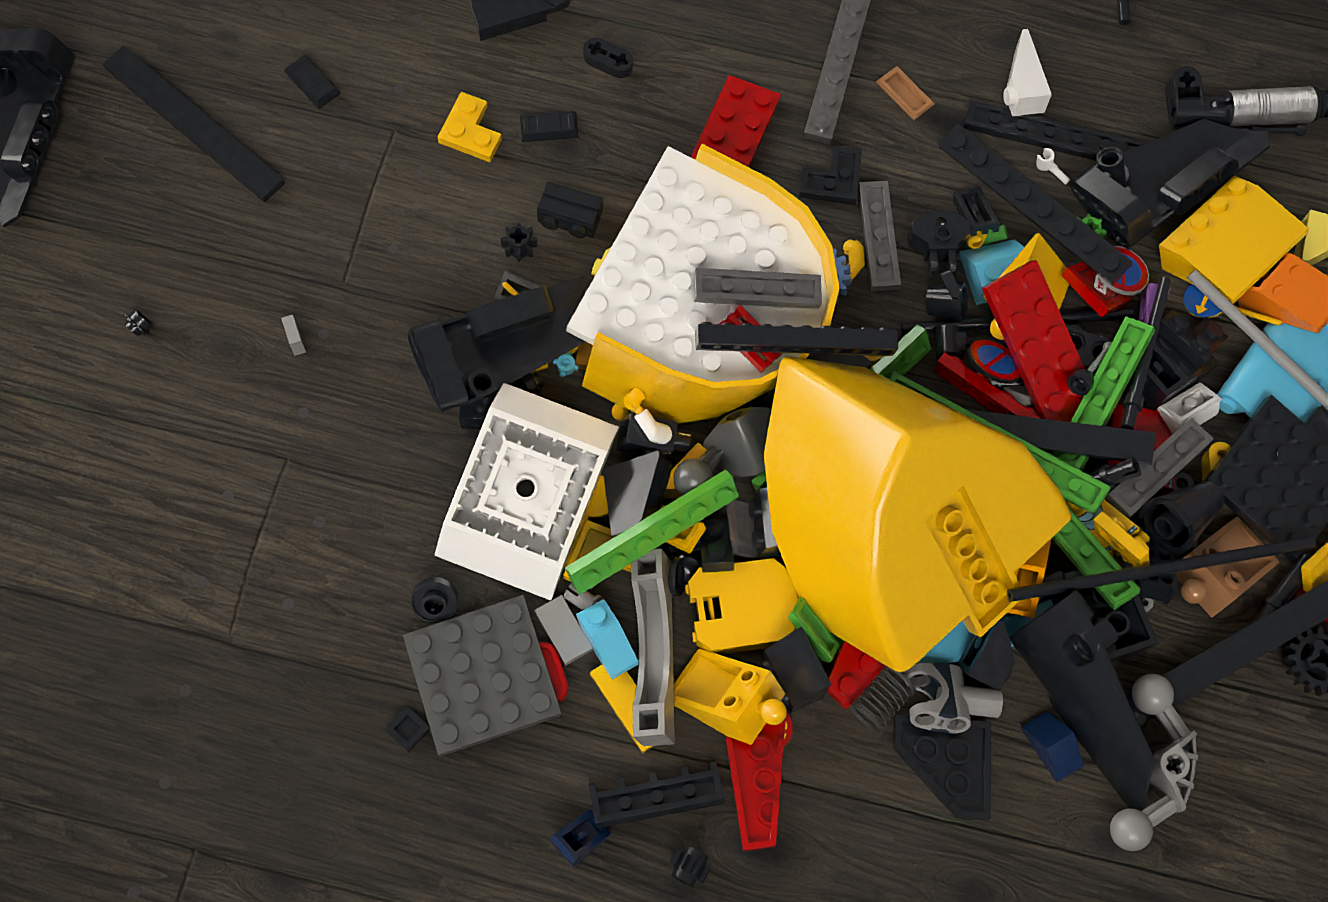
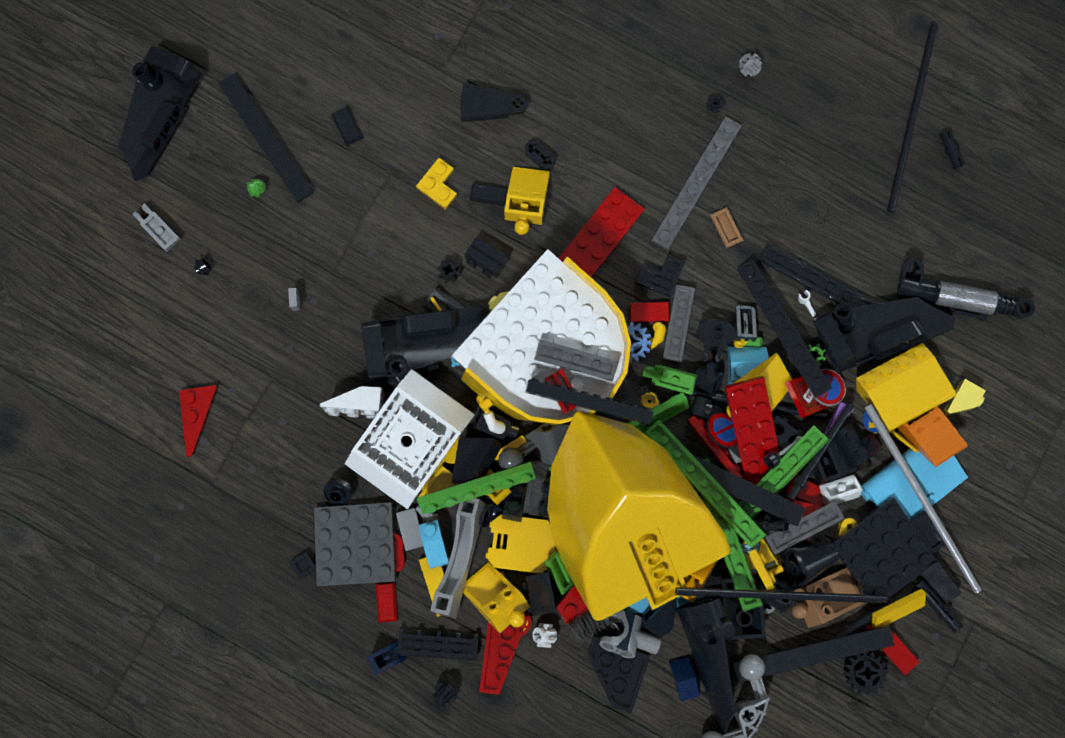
camera: 20 degrees right, 10 degrees up
white slope [1004,29,1052,116] -> none
none -> light grey hinge [133,204,181,252]
none -> red wing [179,385,218,458]
none -> bright green plate [247,179,266,198]
none -> white slope [320,386,385,419]
none -> red tile [375,582,398,623]
none -> yellow slope [504,167,550,235]
none -> white gear [532,623,557,648]
none -> red tile [630,302,669,323]
none -> bright green hinge [642,365,697,395]

